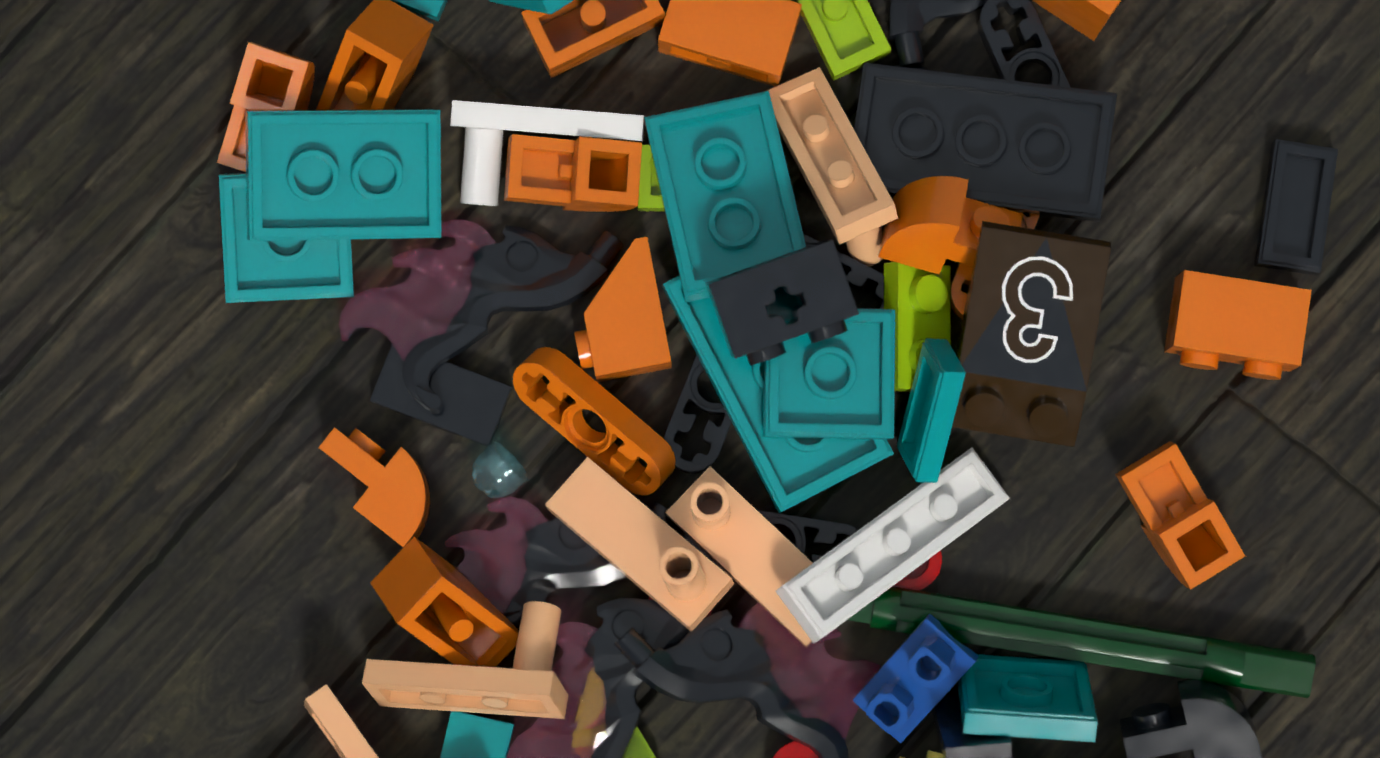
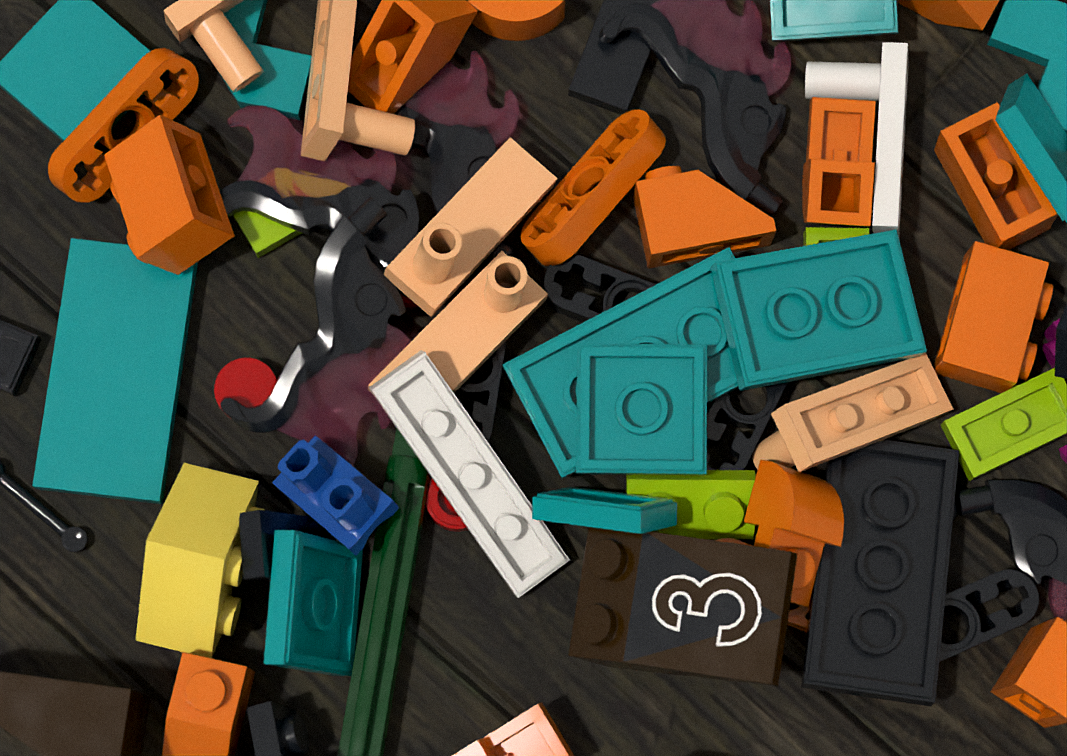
camera: 90 degrees right, 5 degrees down
clear light blue hinge [472,442,528,498] -> none
black brick [705,239,859,365] -> none

